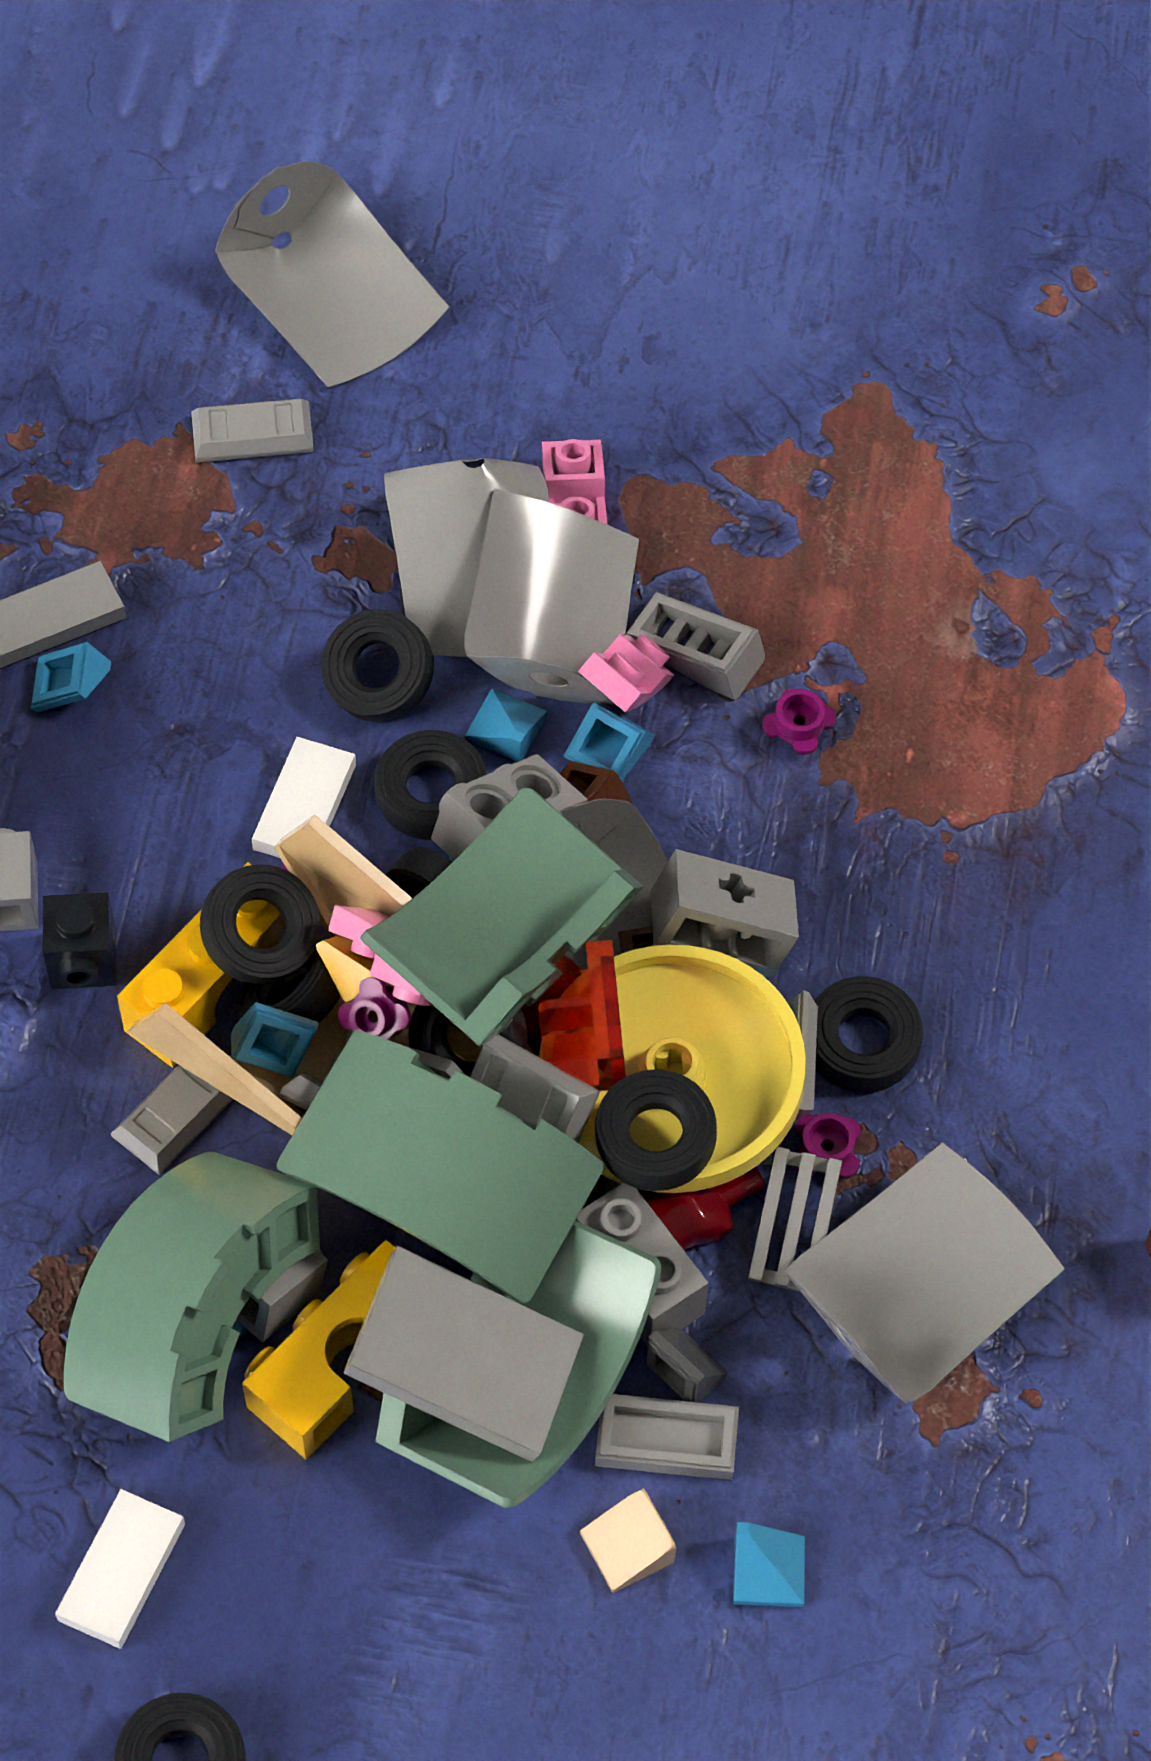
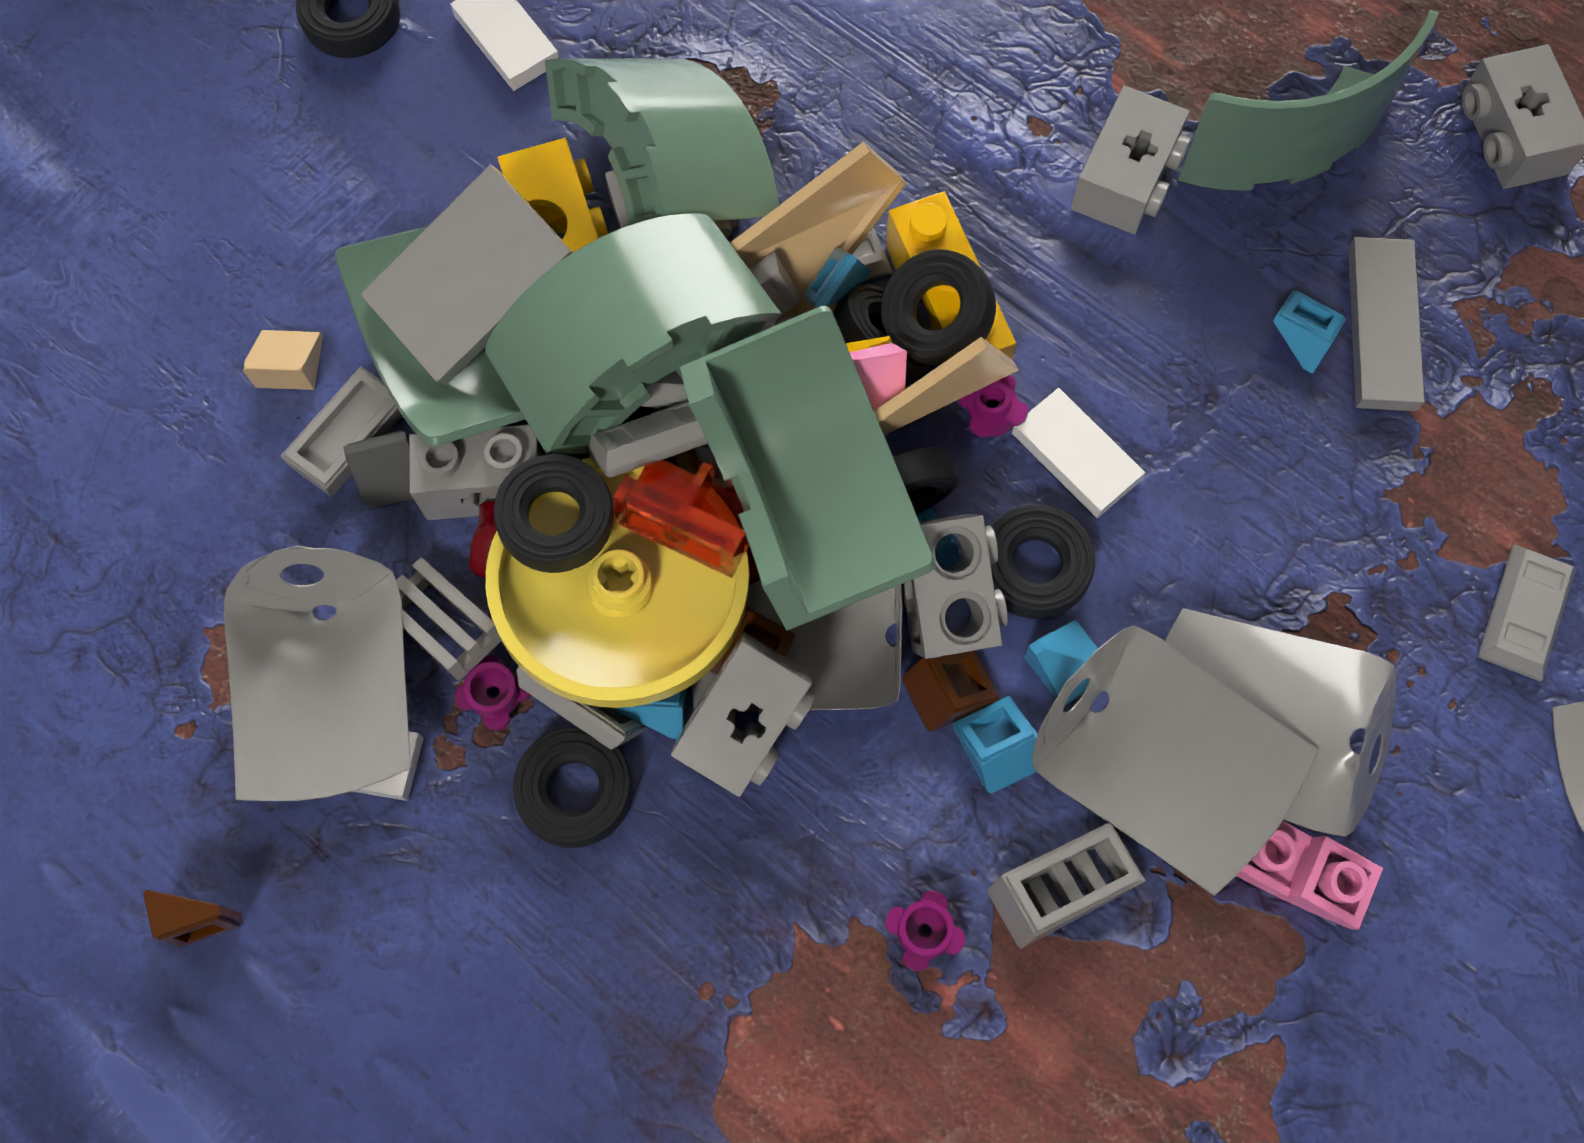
camera: 125 degrees right, 10 degrees up
black brick [43,892,116,989] -> none
black tyre [321,609,434,722] -> none
bright pink slope [578,634,675,712] -> none
dark azure slope [733,1522,805,1607] -> none

